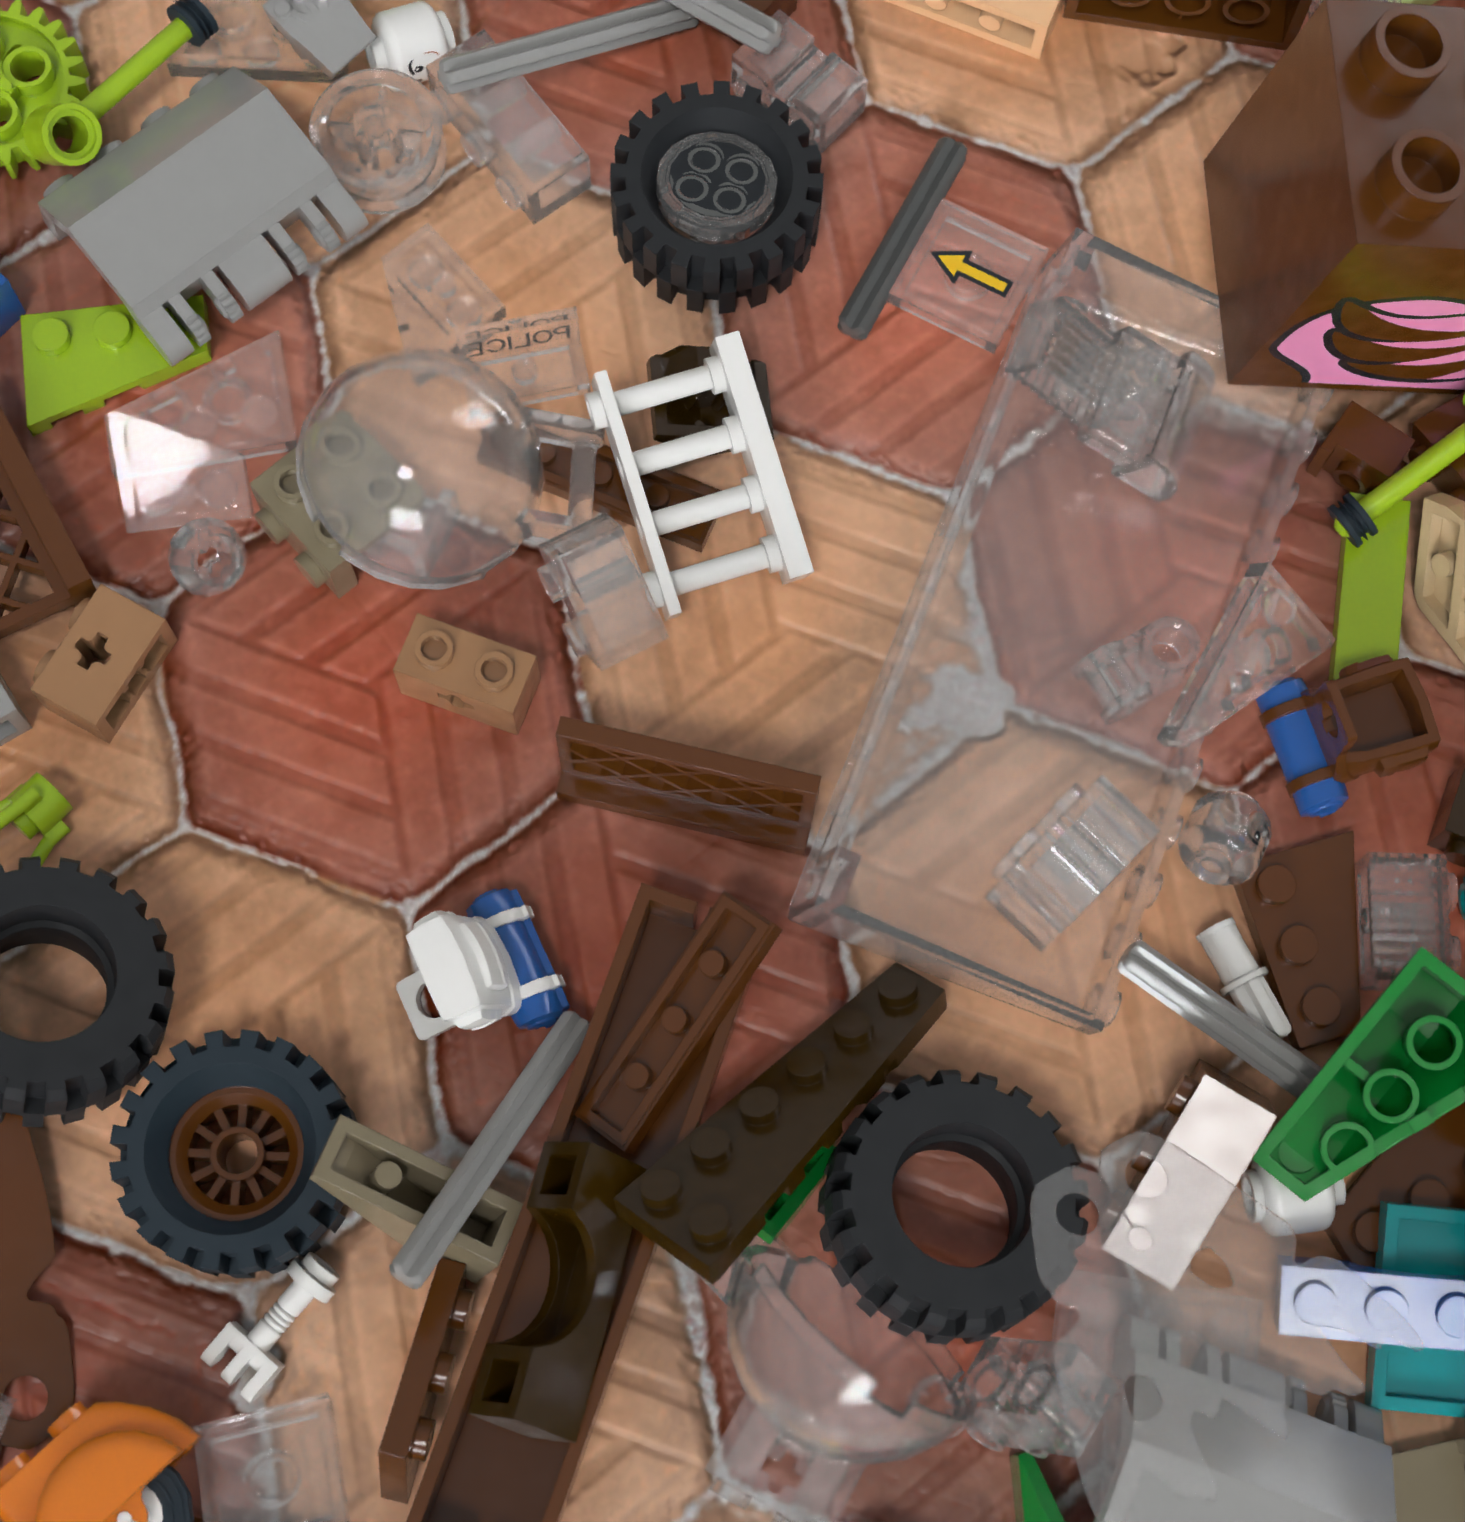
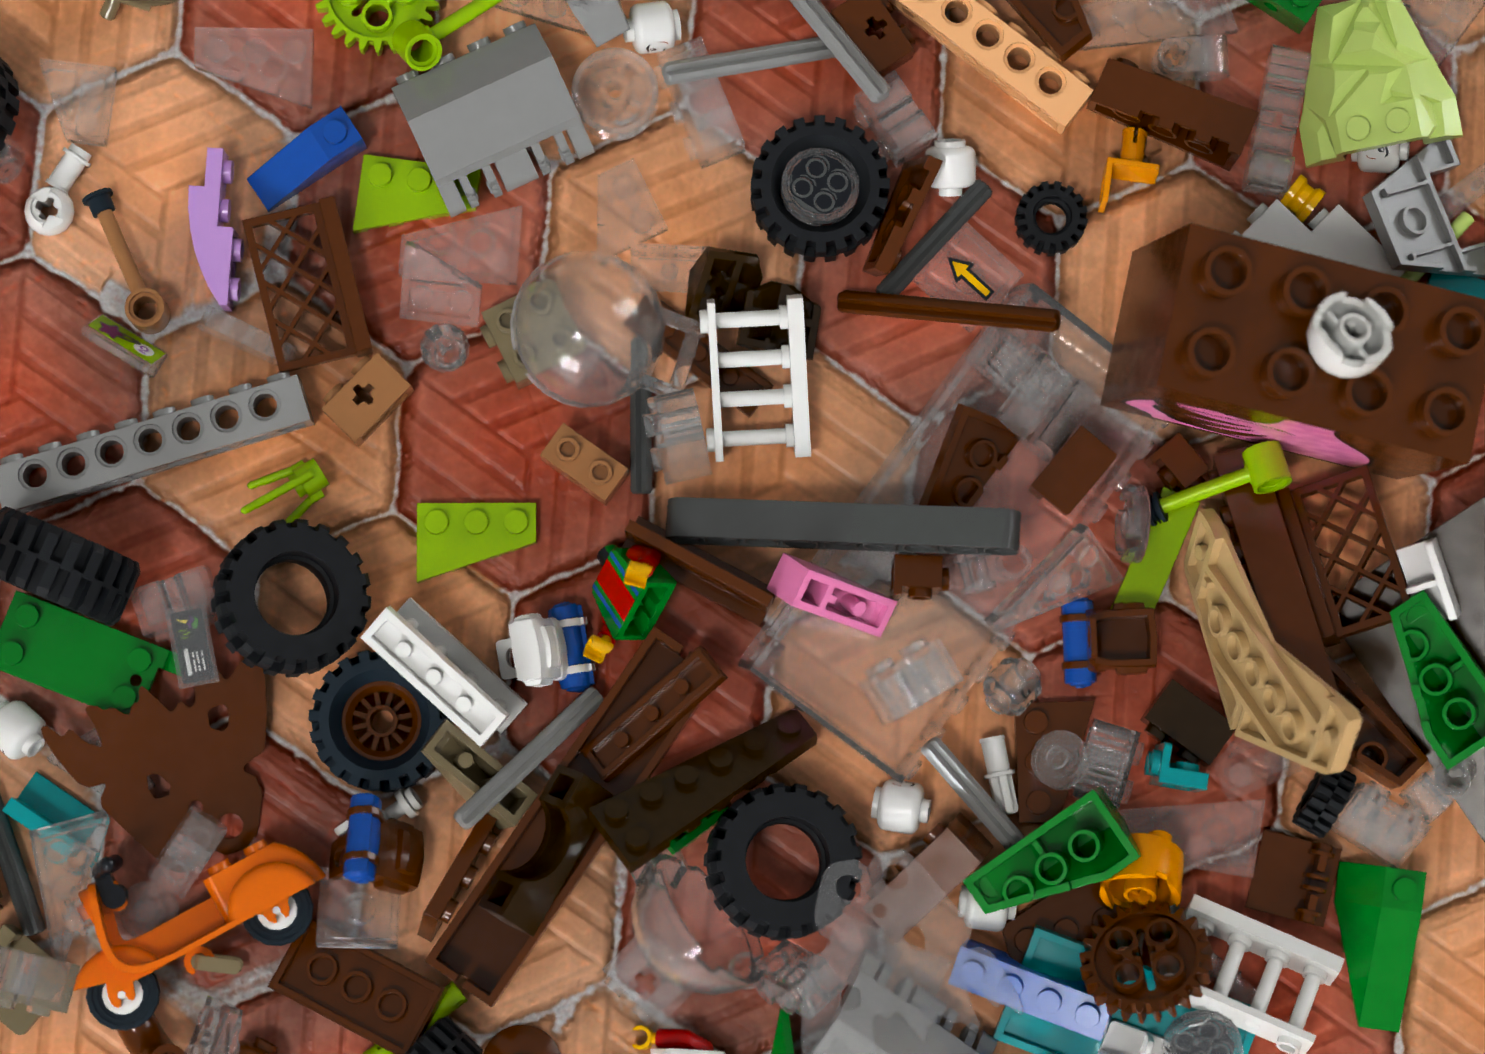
camera: 15 degrees right, 10 degrees up
none -> reddish brown piece [328,793,424,895]
none -> white fence [360,597,528,747]
none -> lime wing [417,503,537,583]
none -> torso [583,544,677,664]
none -> dark grey axle [630,338,652,495]
none -> dark grey beam [665,497,1021,556]
none -> dark brown slope [685,247,763,322]
none -> bright pink slope [766,553,897,638]
none -> reddish brown axle [837,290,1061,332]
none -> reddish brown wing [862,155,943,277]
none -> white head [871,779,932,835]
none -> reddish brown brick [890,554,950,601]
none -> reddish brown wing [919,403,1030,507]
none -> white head [924,138,976,197]
none -> black tyre [1014,181,1088,256]
none -> reddish brown panel [1028,425,1117,515]
none -> clear plate [1031,730,1091,790]
none -> light orange bracket [1098,127,1160,213]
none -> clear tile [1114,484,1151,564]

